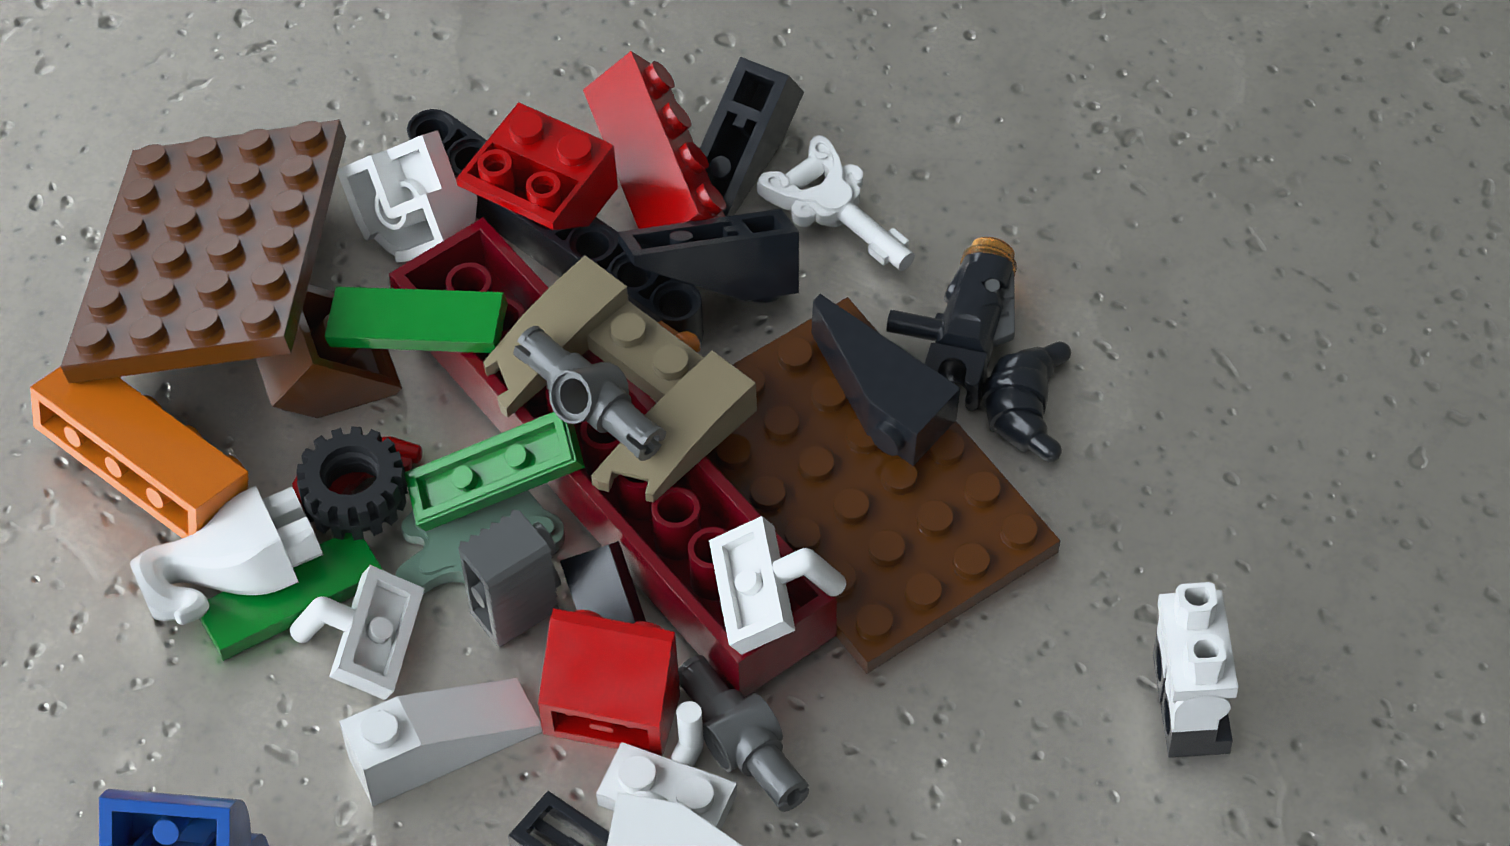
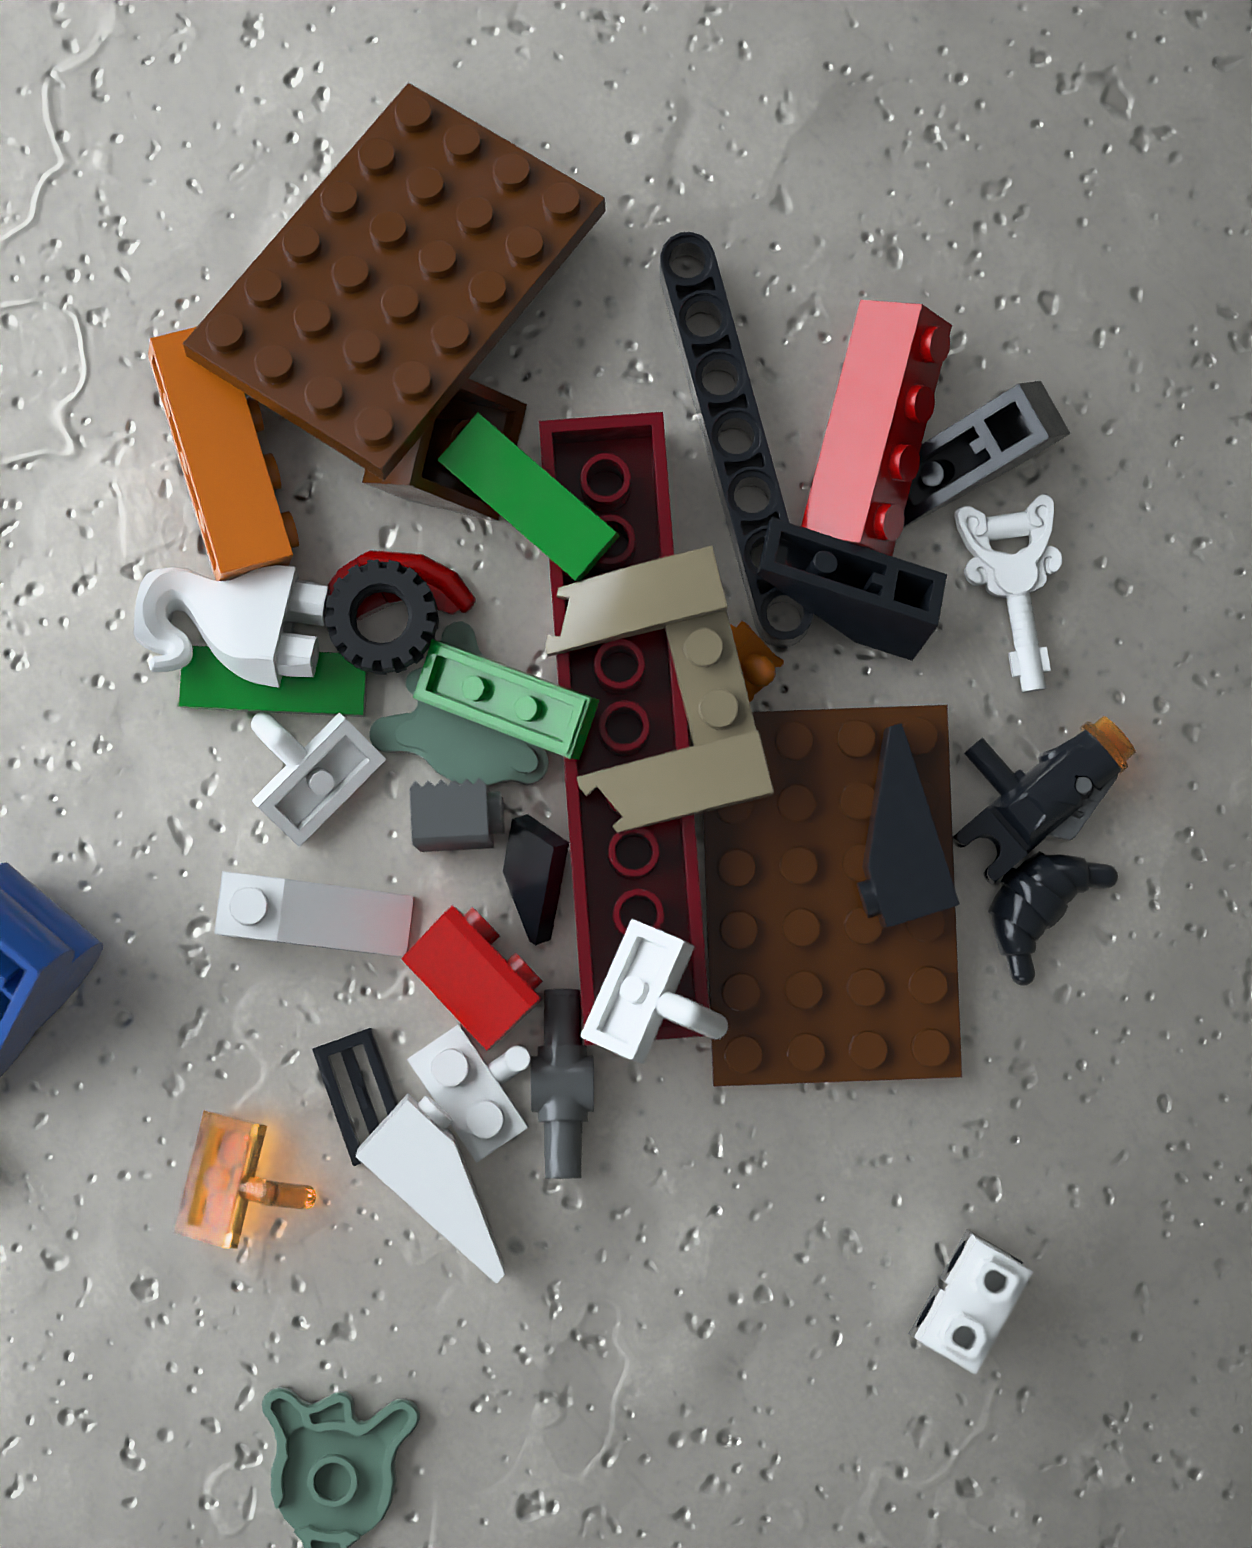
camera: 30 degrees right, 30 degrees up
white brick [337,130,478,262] -> none
red slope [456,102,618,230] -> none
dark grey pin [513,326,666,461] -> none

